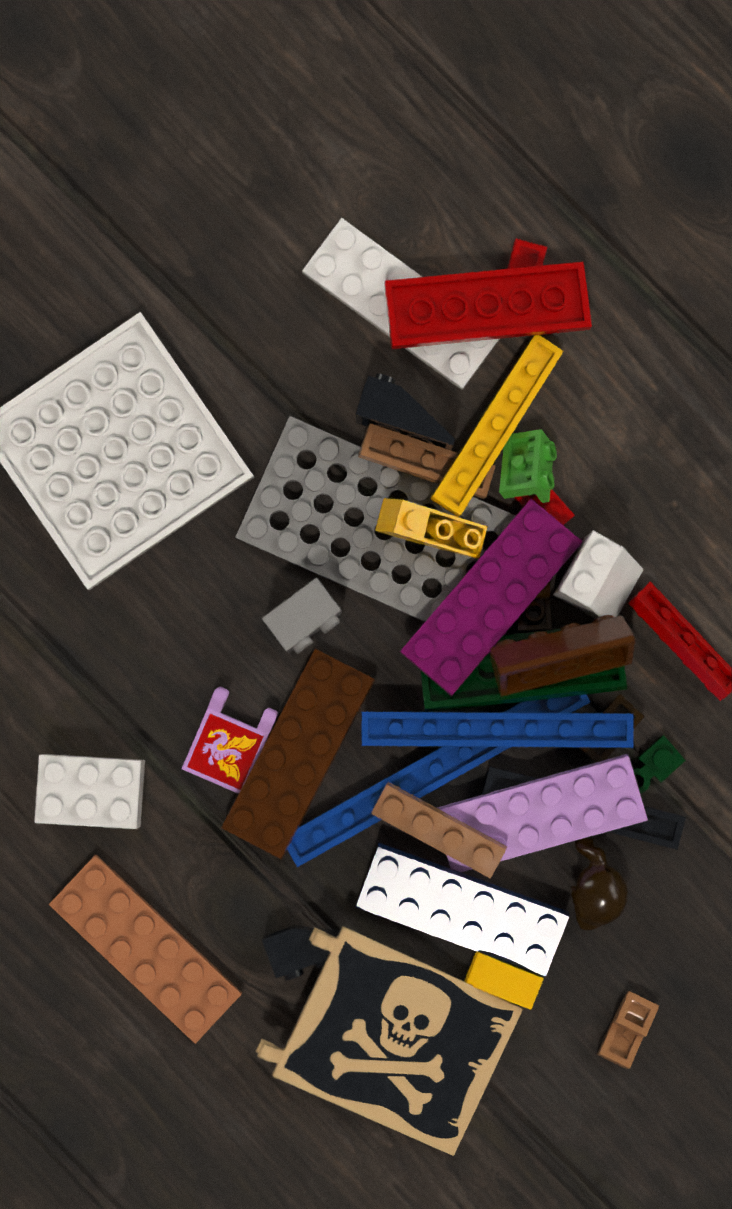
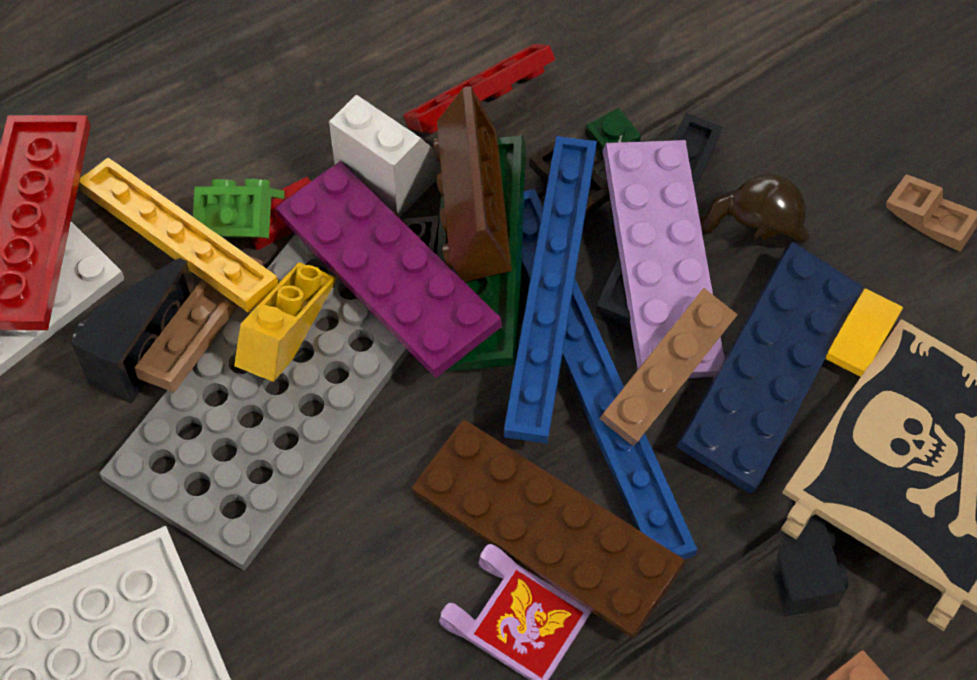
camera: 80 degrees left, 25 degrees down
light grey brick [262,578,342,654] -> none

